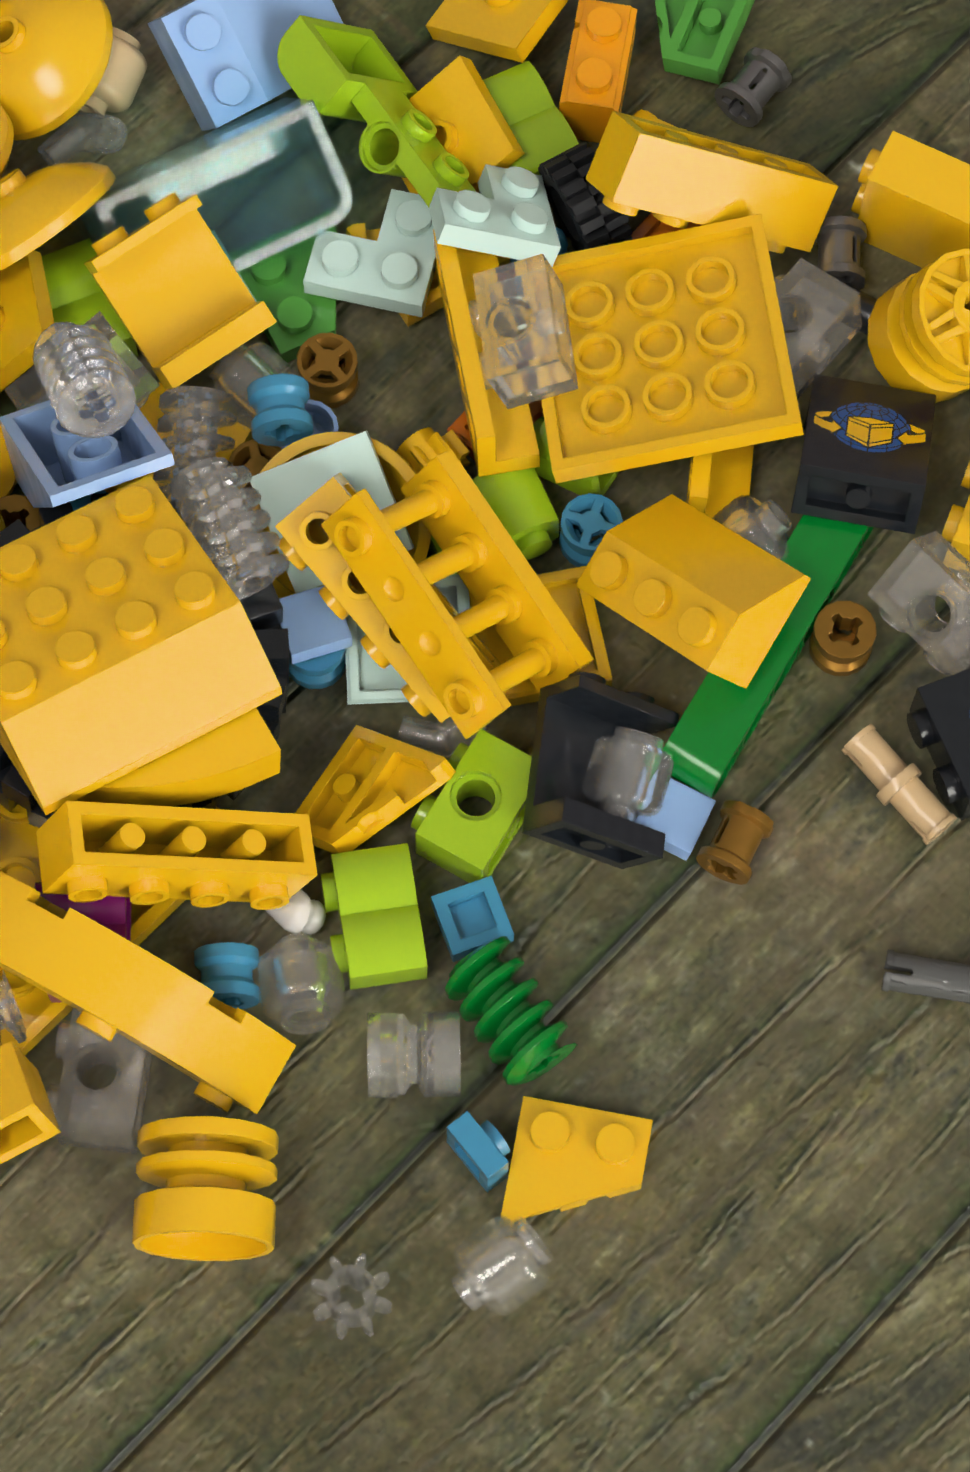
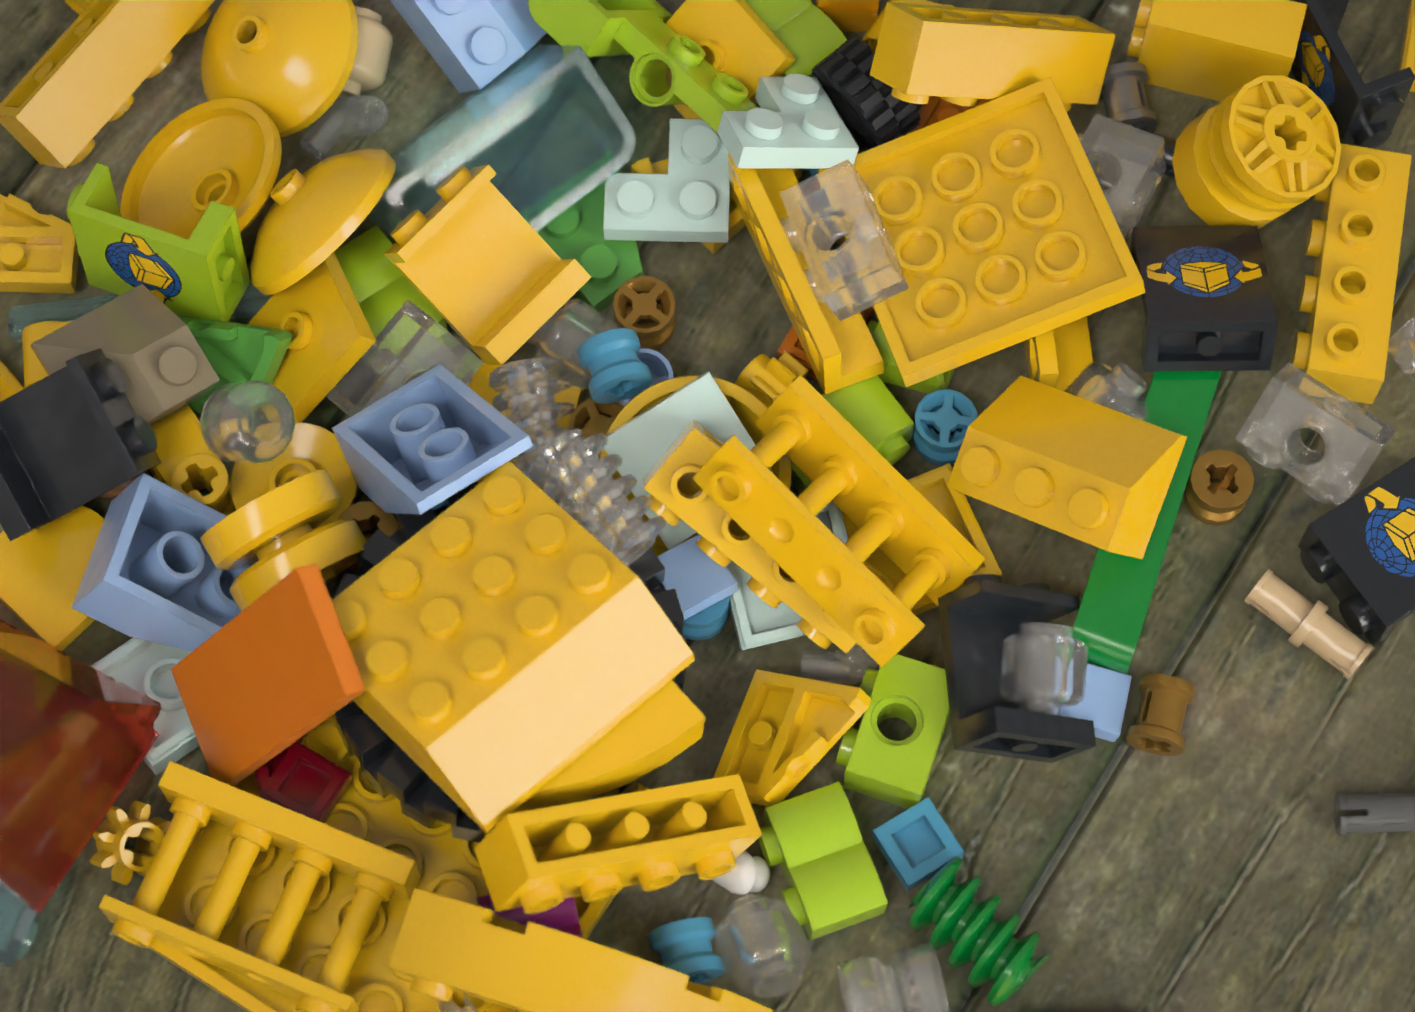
camera: 10 degrees left, 0 degrees up
clear piece [33,322,136,438] -> none

